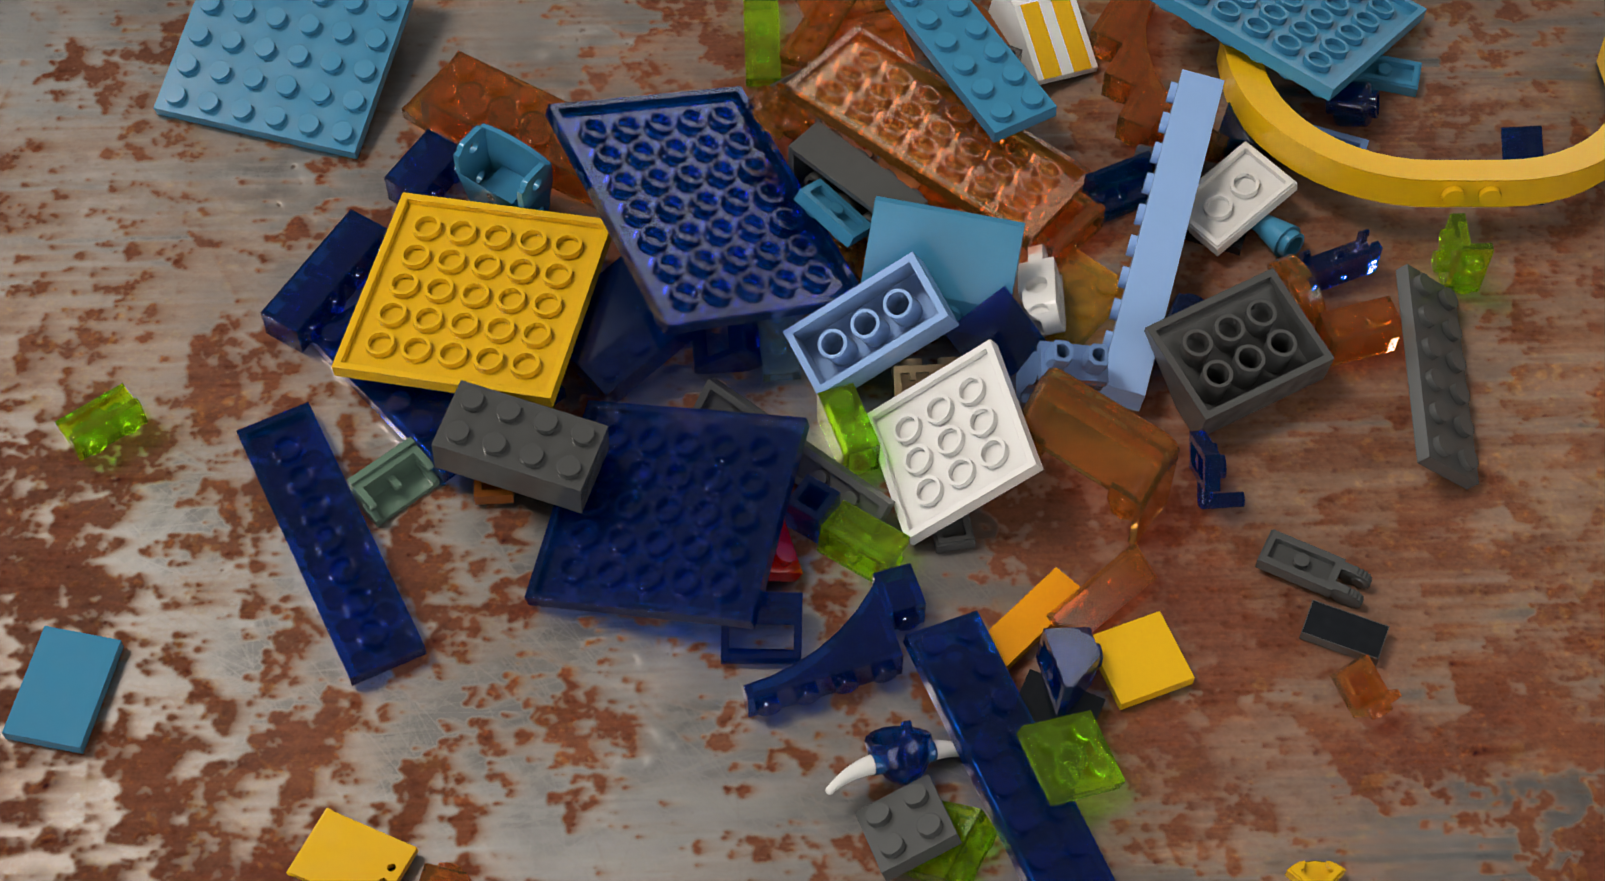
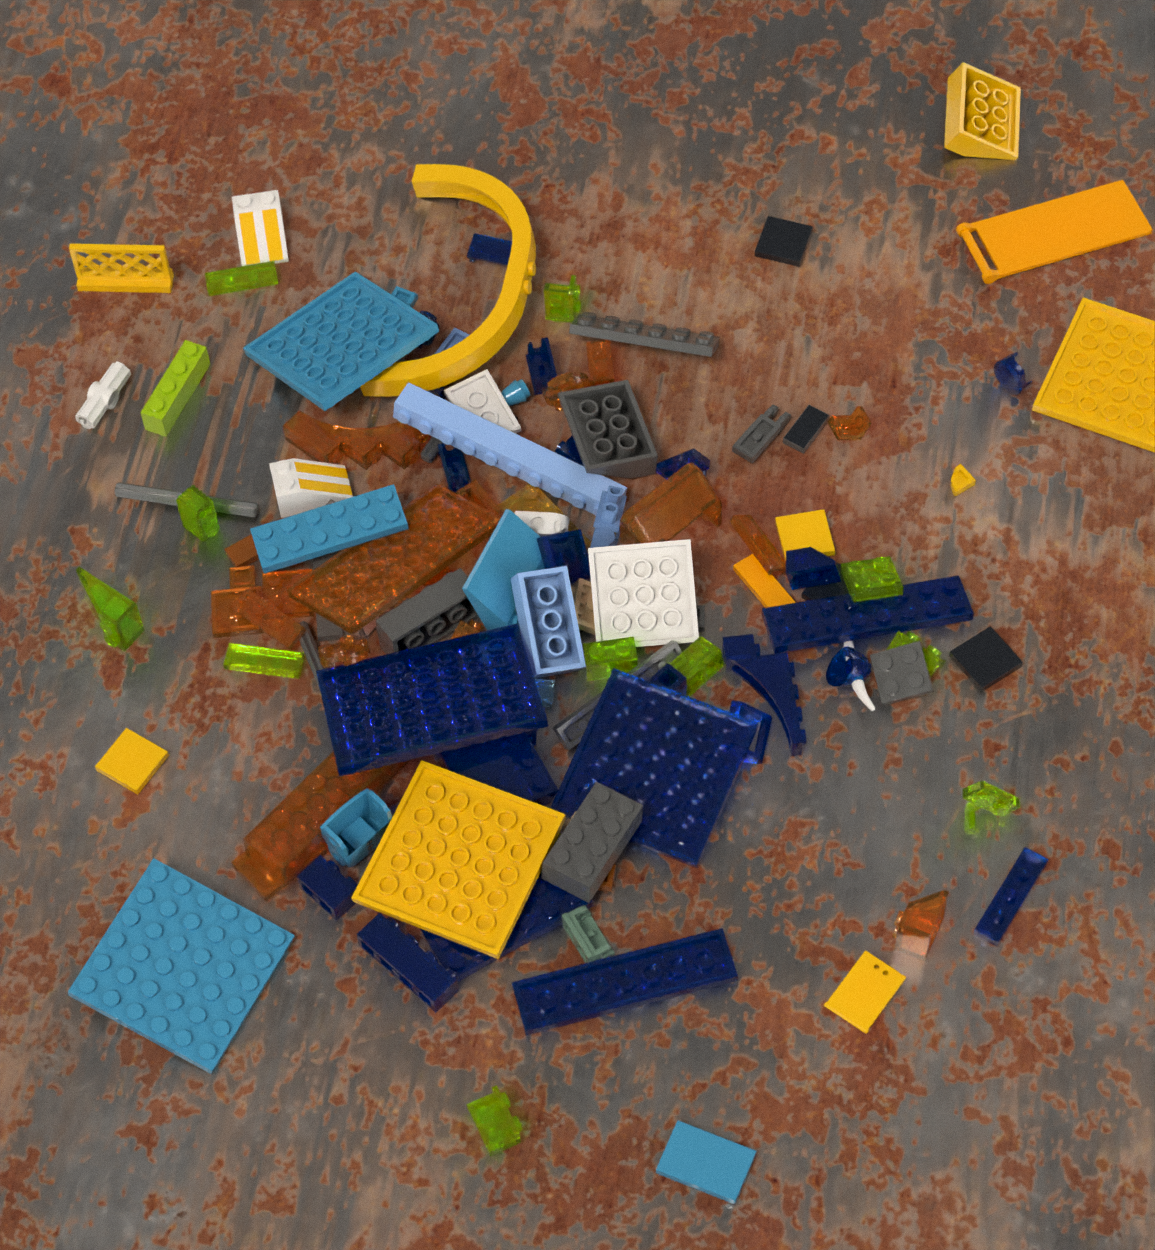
camera: 75 degrees left, 0 degrees up
dark azure plate [794,178,871,248] -> none

